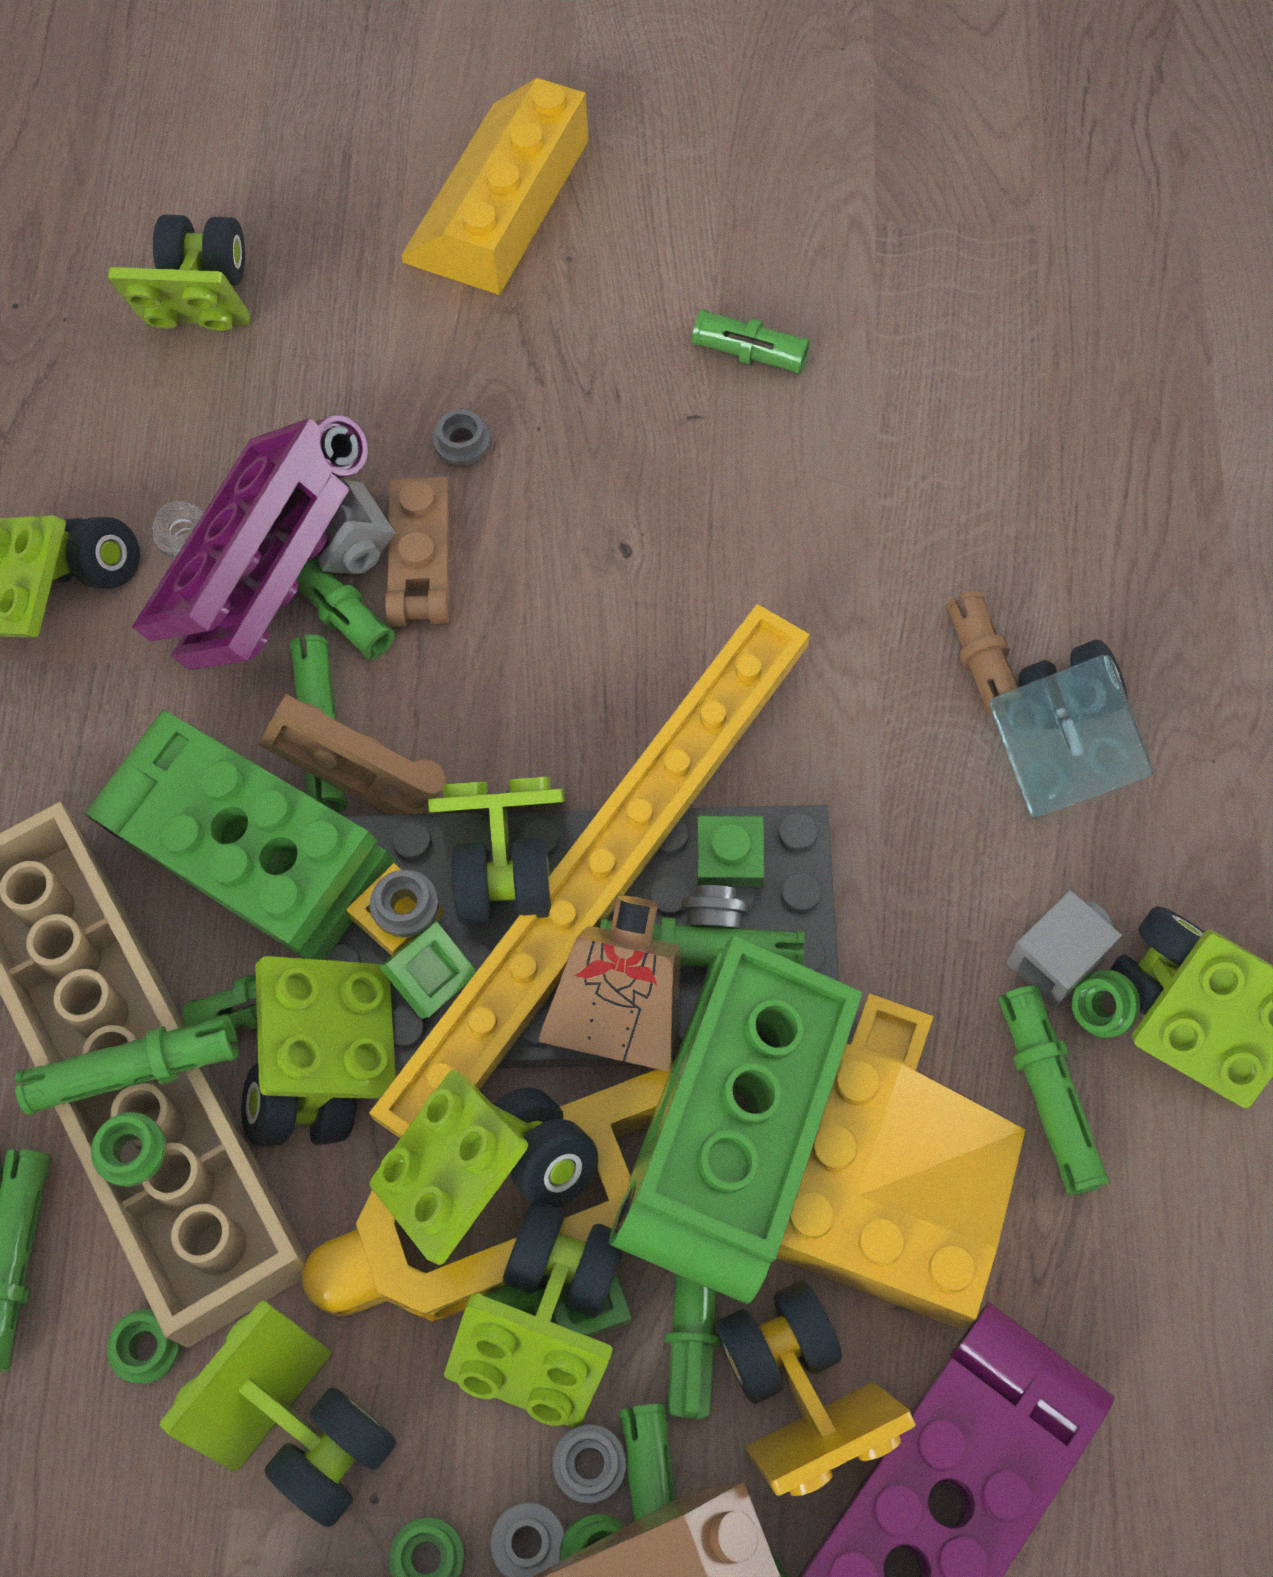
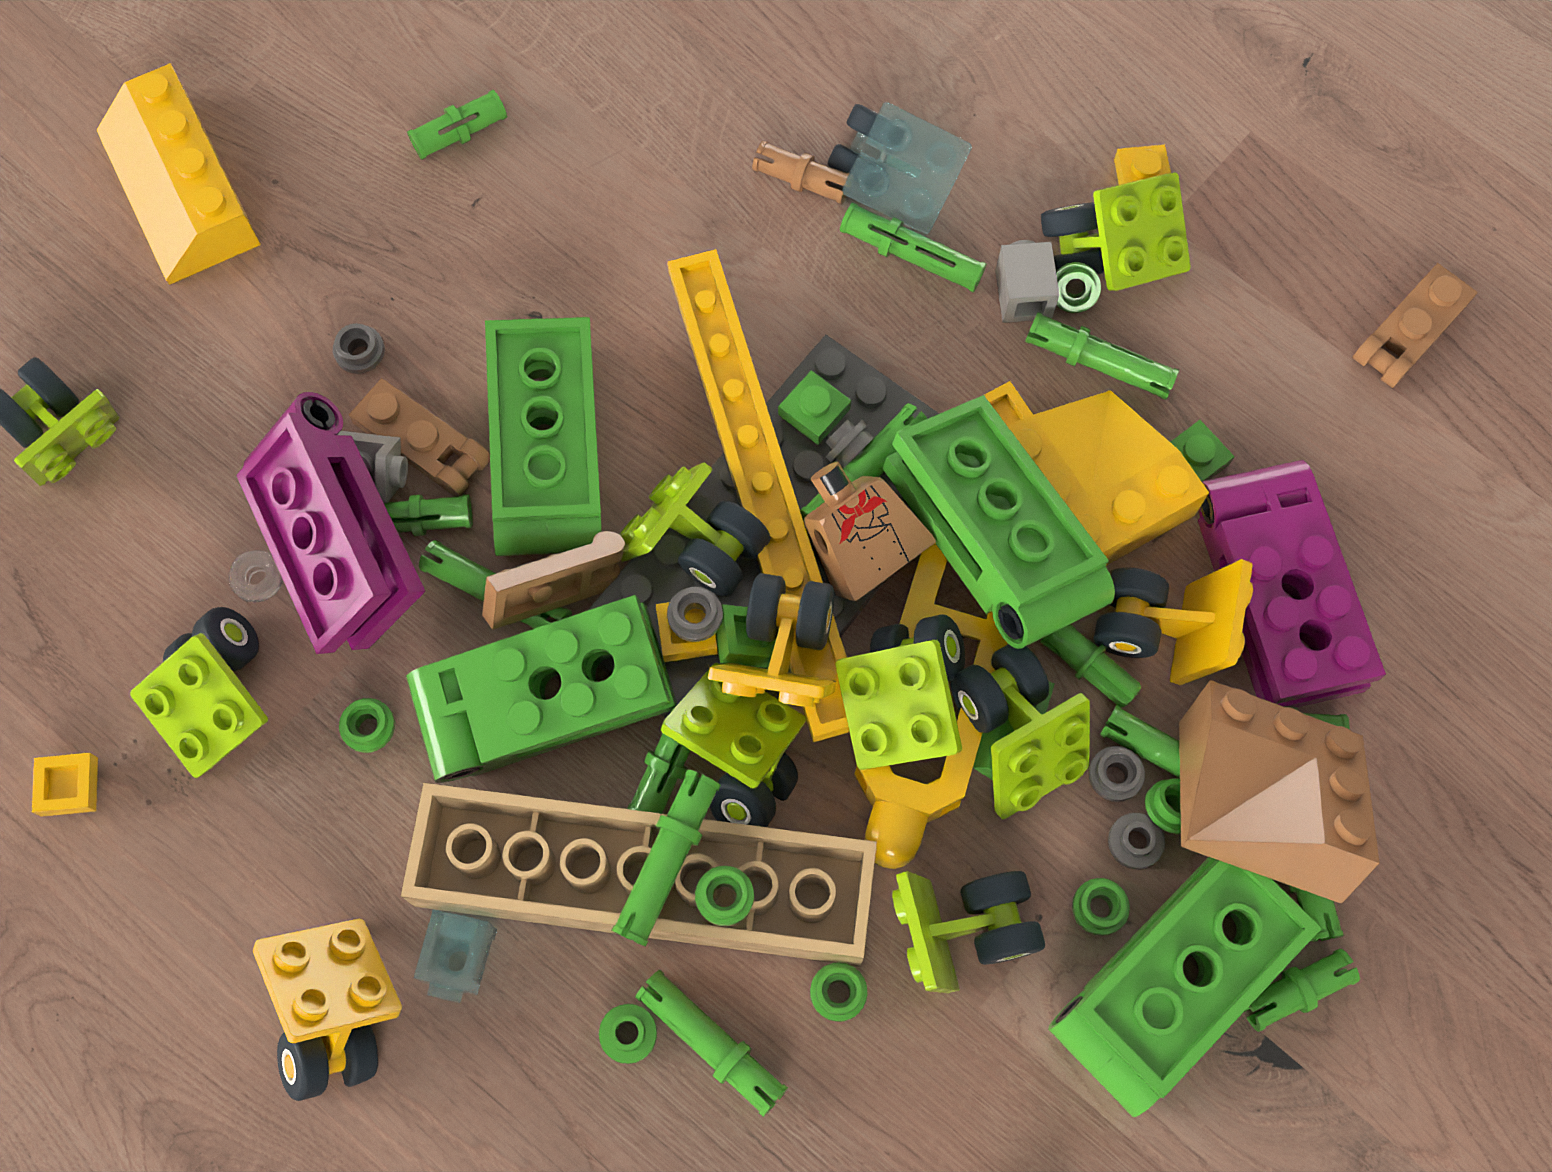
camera: 55 degrees left, 5 degrees up
none -> bright green plate [339,698,395,753]
none -> bright green hinge [485,317,602,556]
none -> plate [708,573,836,707]
none -> bright green pin [840,202,987,292]
none -> bright green plate [1170,420,1235,482]

